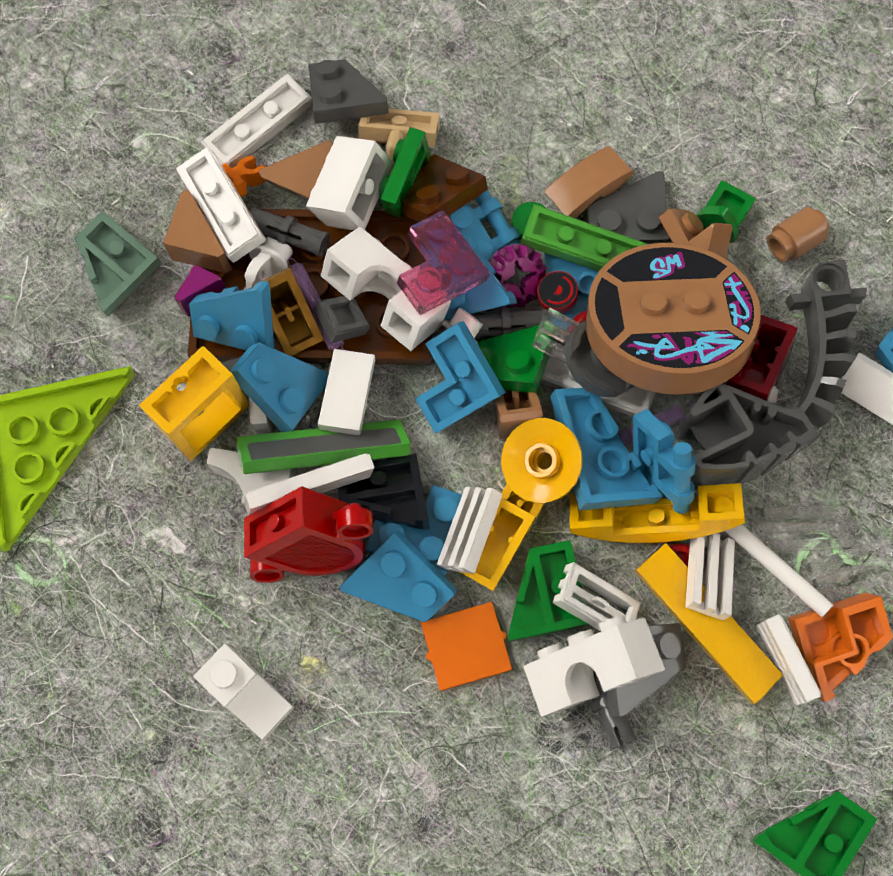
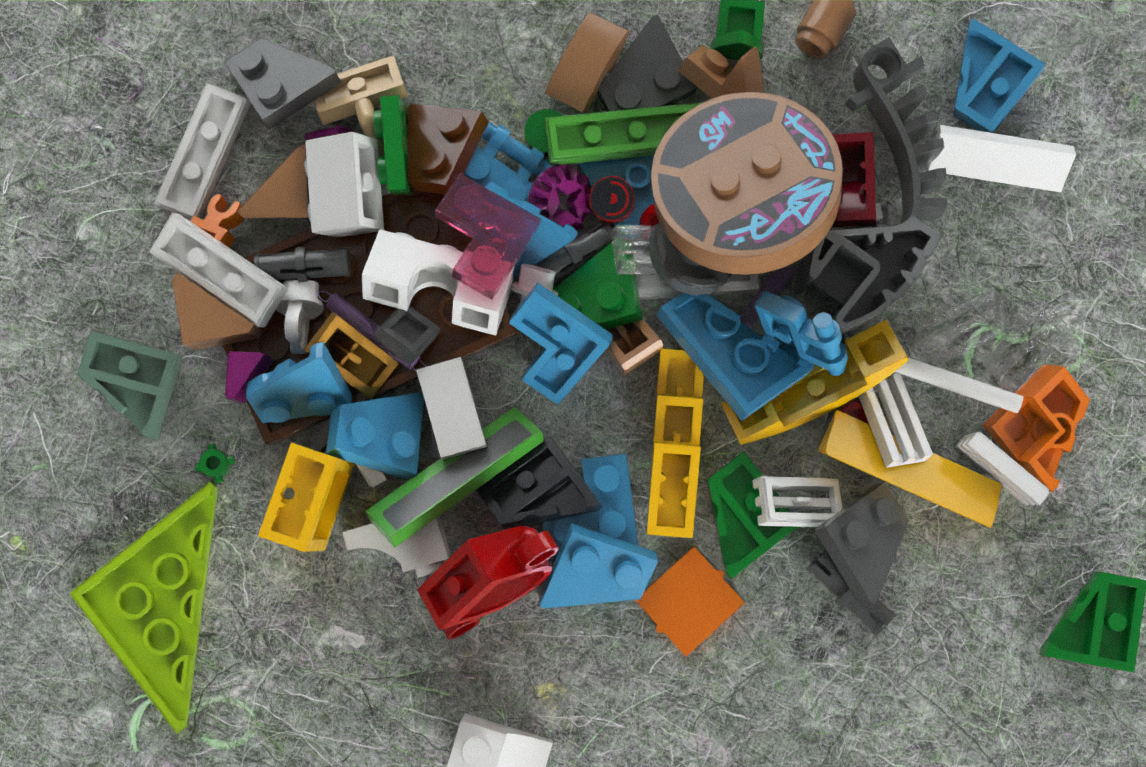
camera: 30 degrees left, 10 degrees up
white tile [244,453,375,515] -> none
white tile [437,487,503,574] -> none
yellow dish [501,418,583,503] -> none
white arch [523,615,665,717] -> none
none -> green piece [195,443,235,483]

